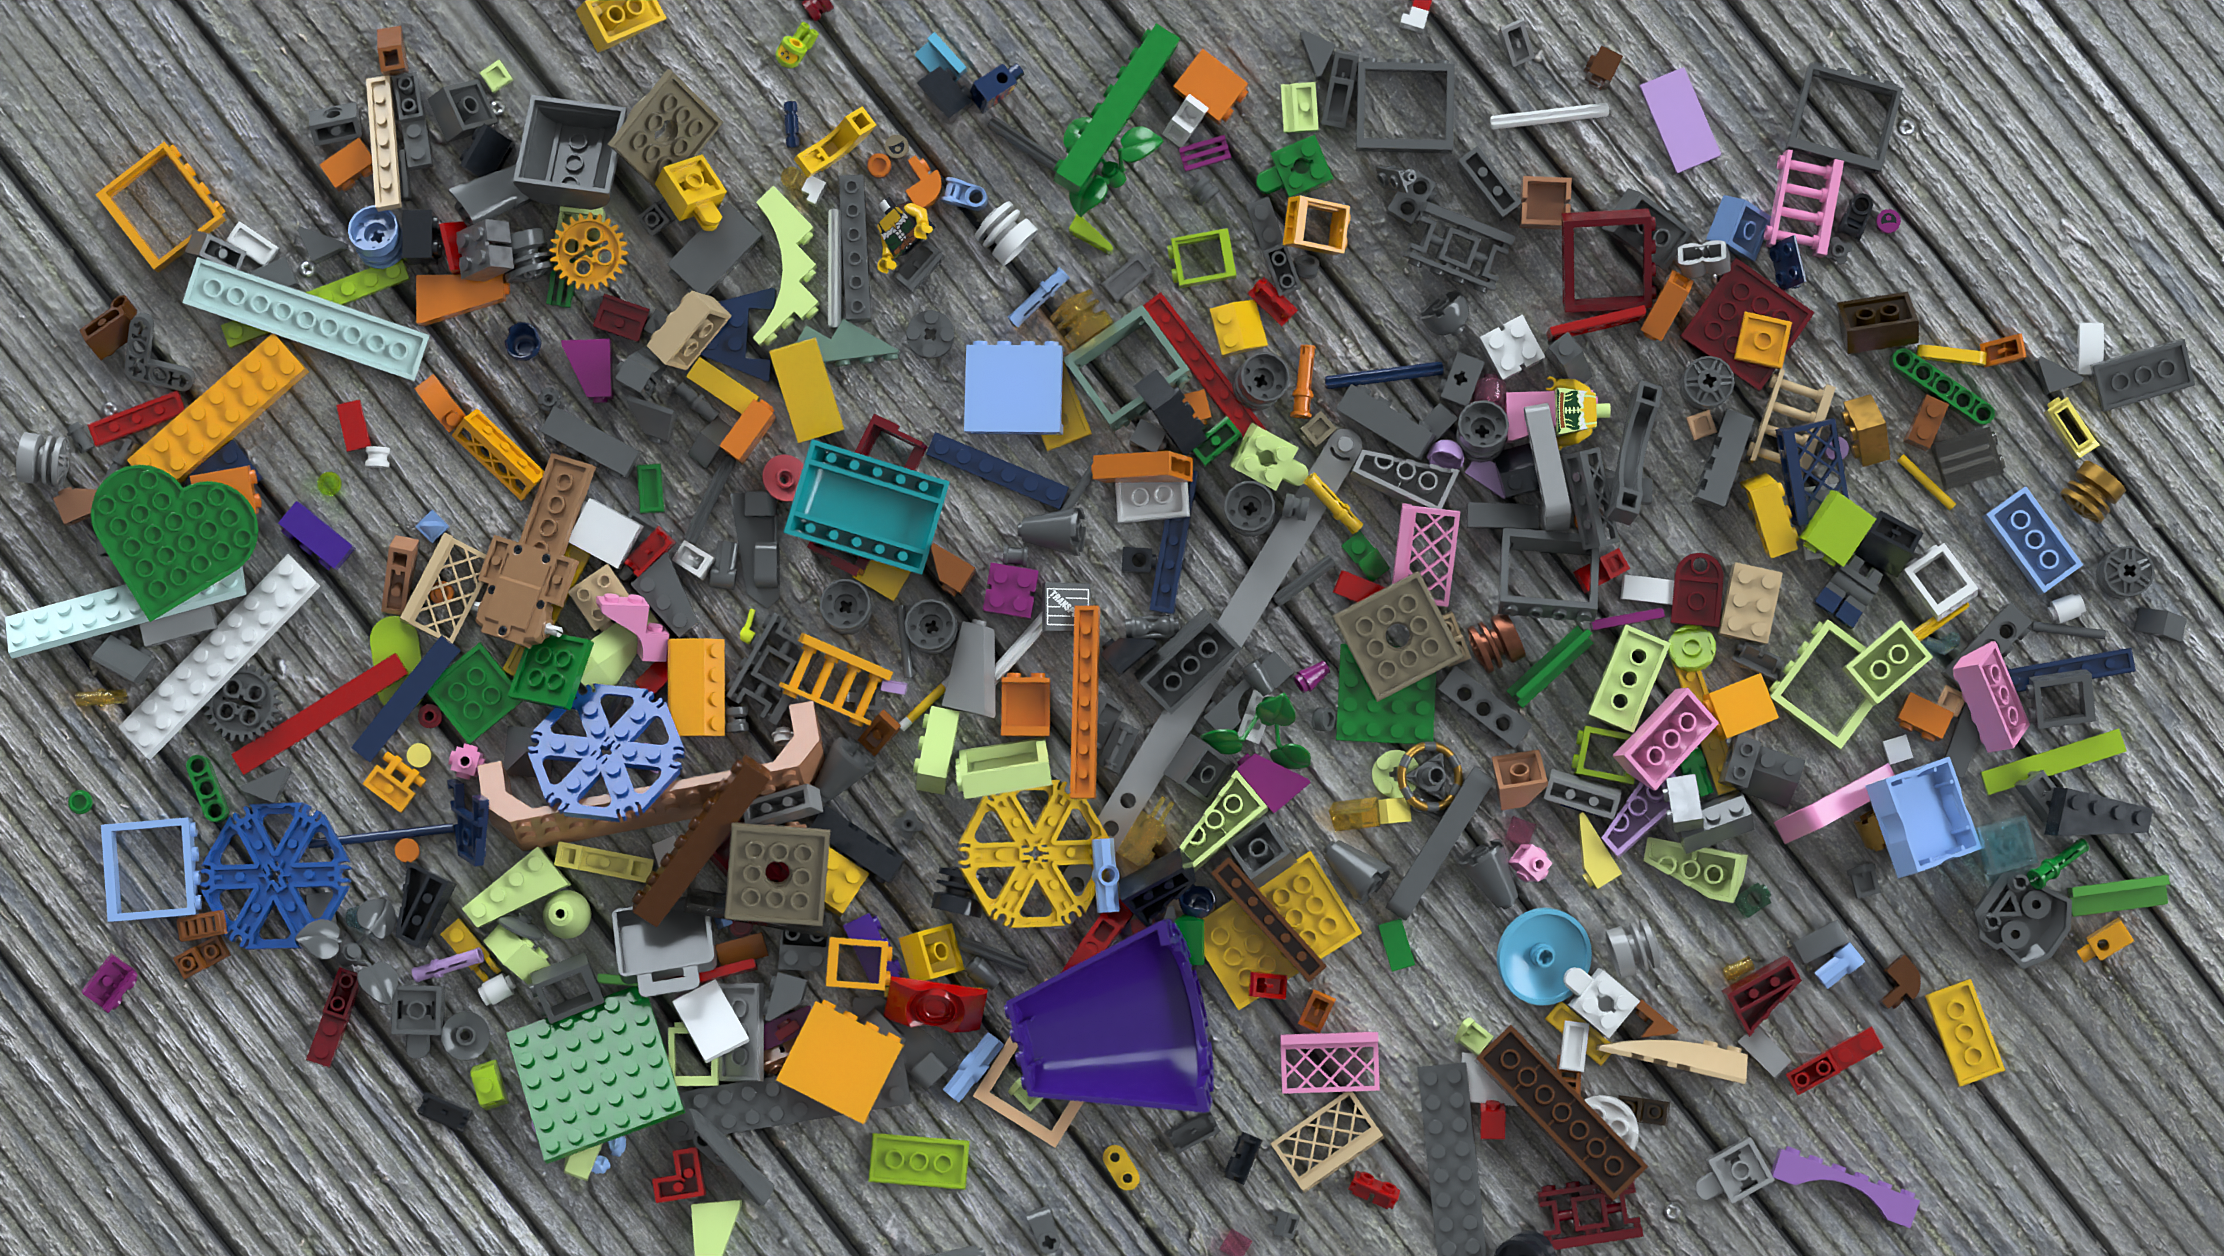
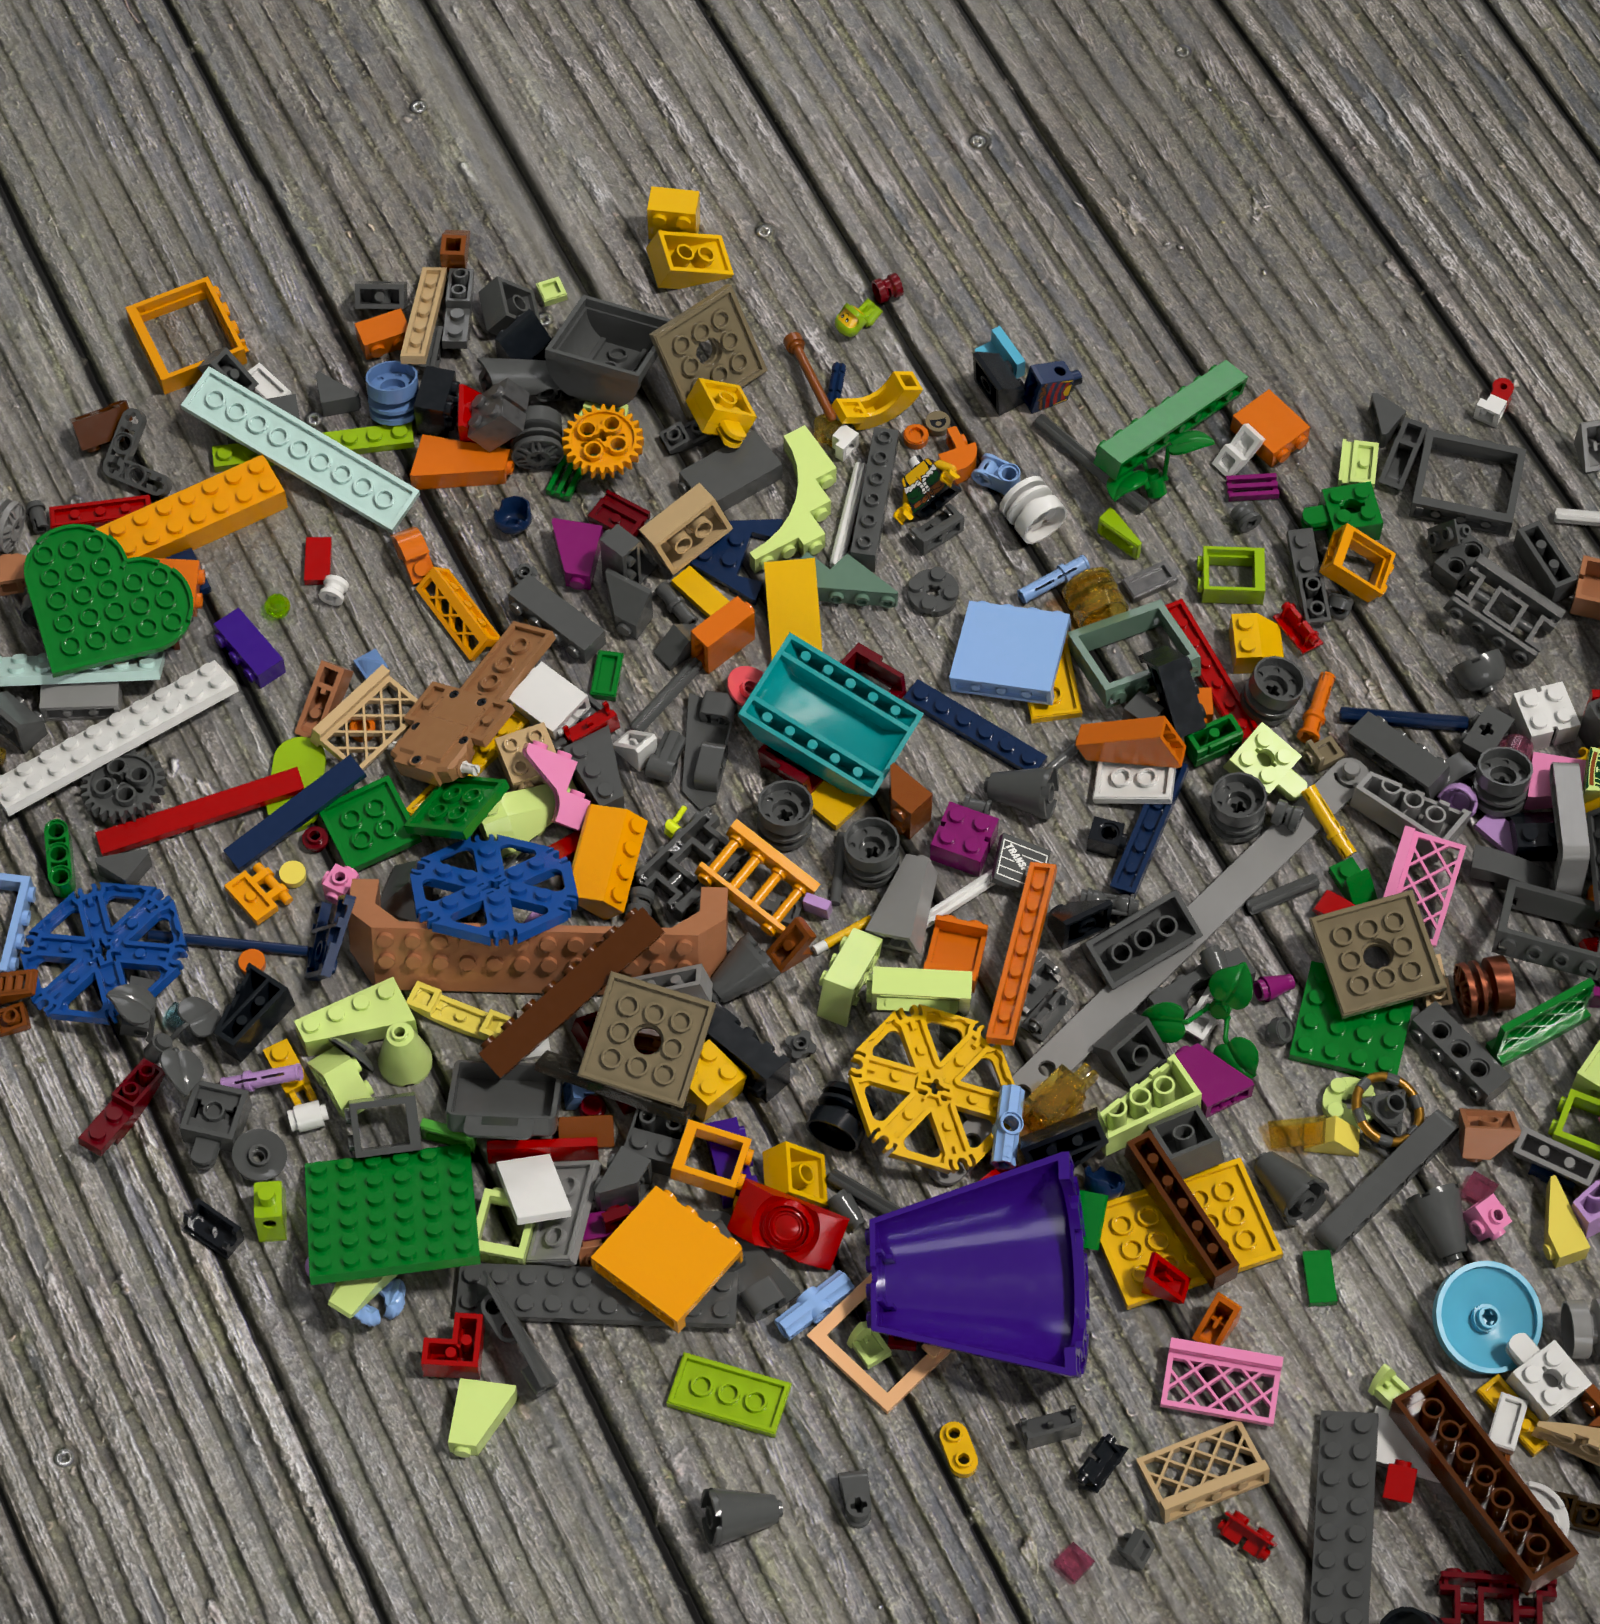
camera: 10 degrees right, 25 degrees down
none -> dark orange piece [783,332,836,422]

